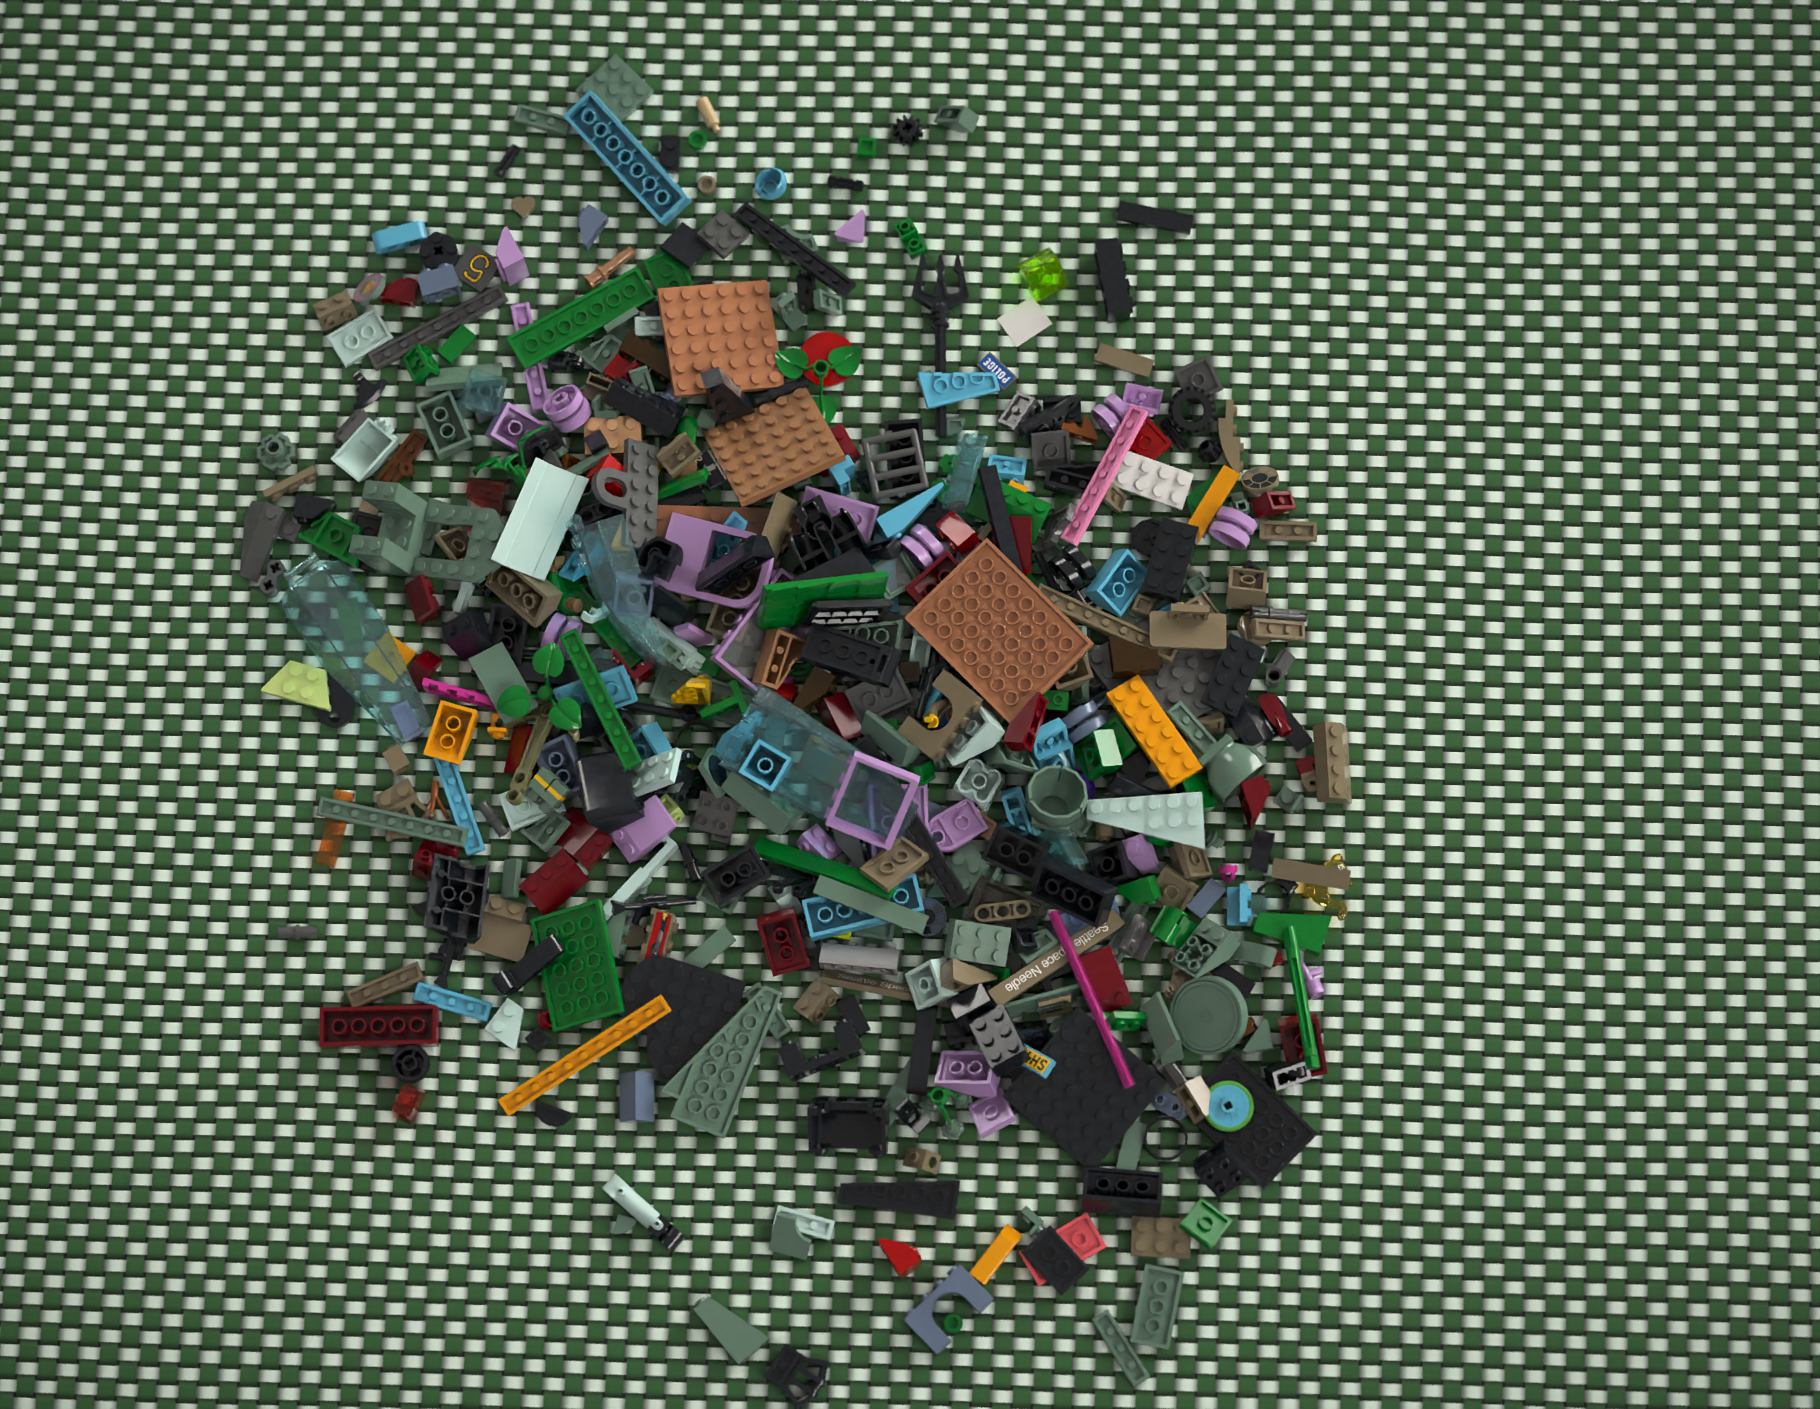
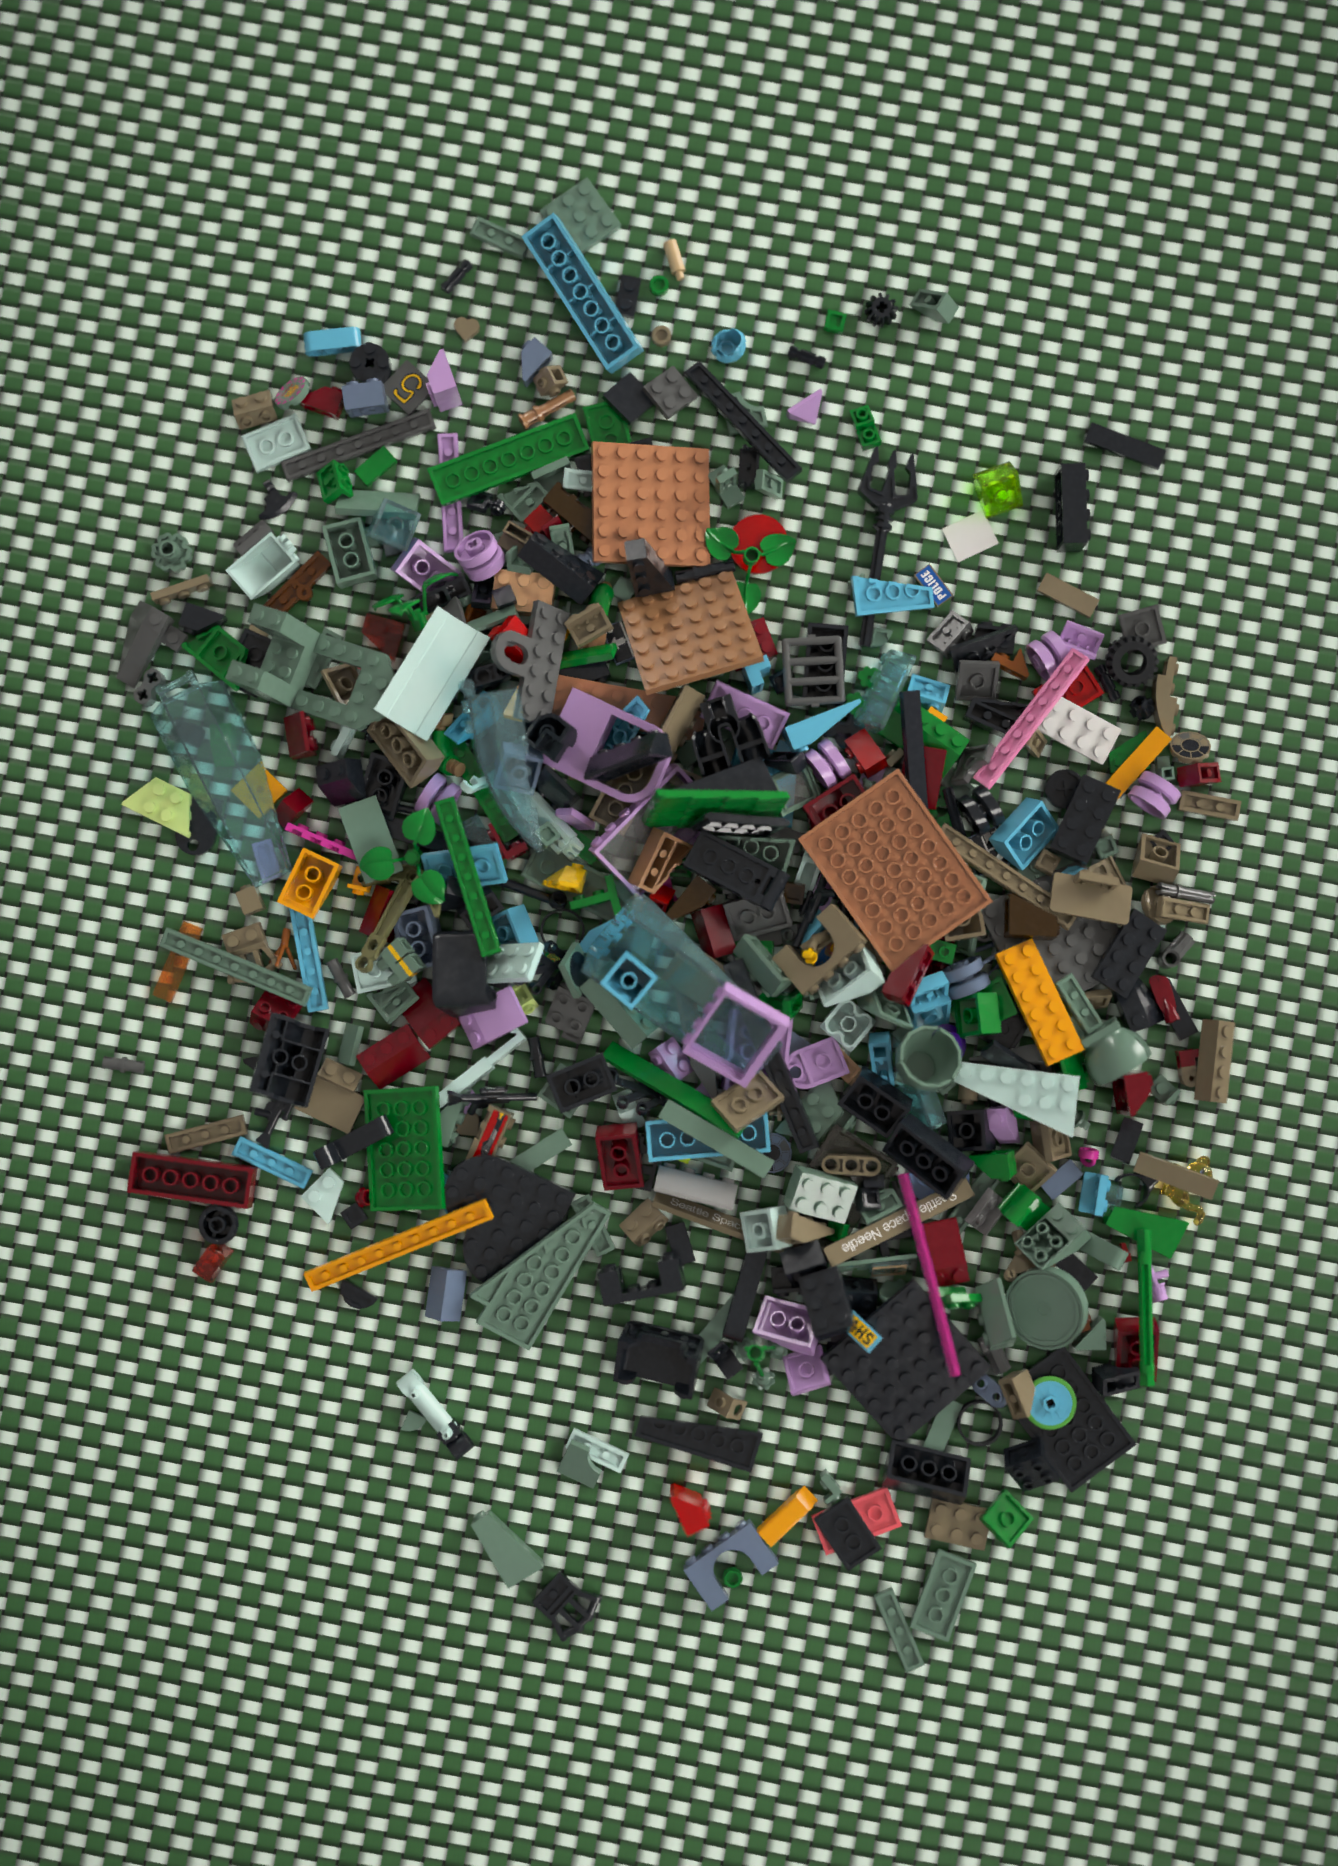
camera: 10 degrees right, 10 degrees up
none -> black plate [471,576,494,610]
none -> dark tan brick [533,365,569,397]

